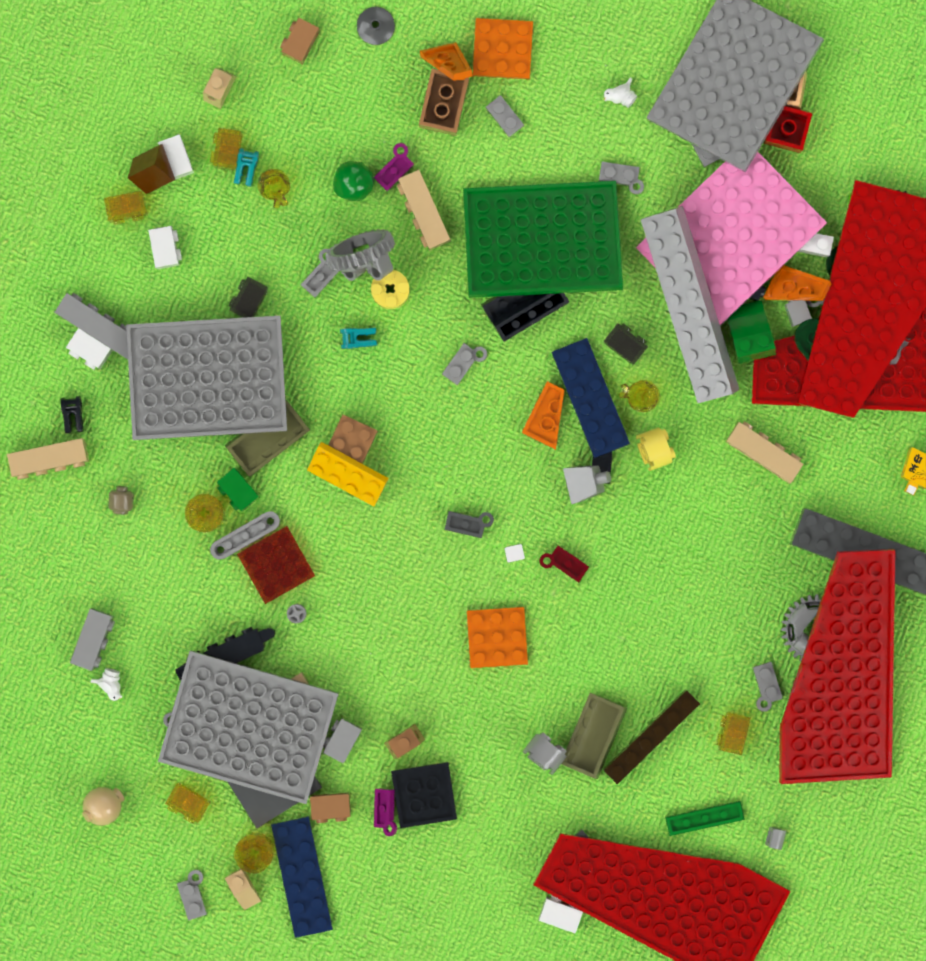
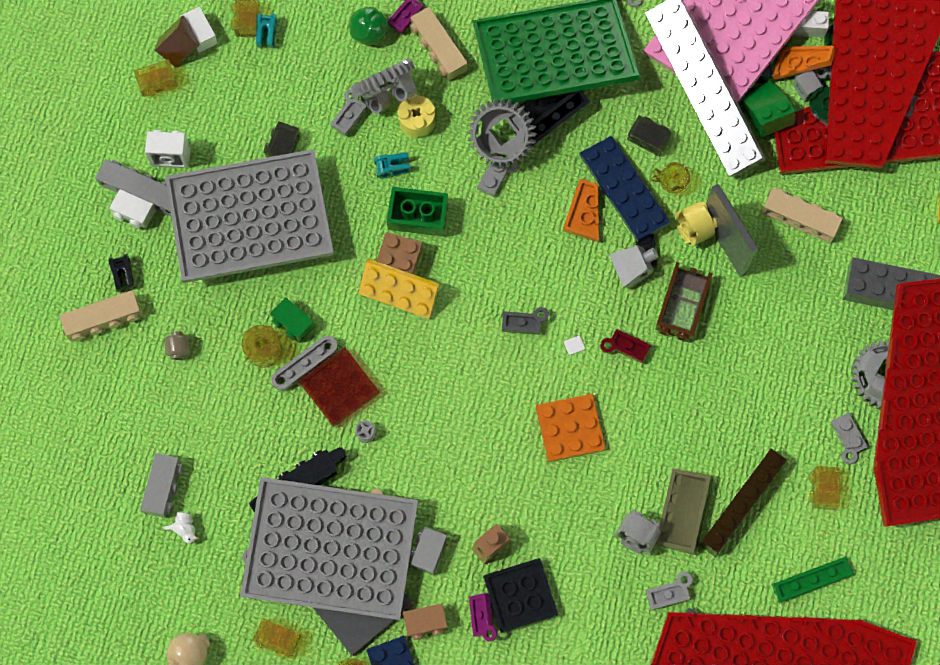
camera: 10 degrees left, 15 degrees down
white brick [148,226,182,269] -> none
olive slope [225,398,310,477] -> none
clear yellow hat [257,169,291,208] -> none
light grey brick [765,826,786,850] -> none
none -> white brick [145,130,191,168]
none -> green brick [387,187,449,236]
none -> light grey piece [467,98,537,168]
none -> light grey hinge [645,572,692,610]
none -> clear door [655,262,713,342]
none -> dark grey tile [706,184,758,277]

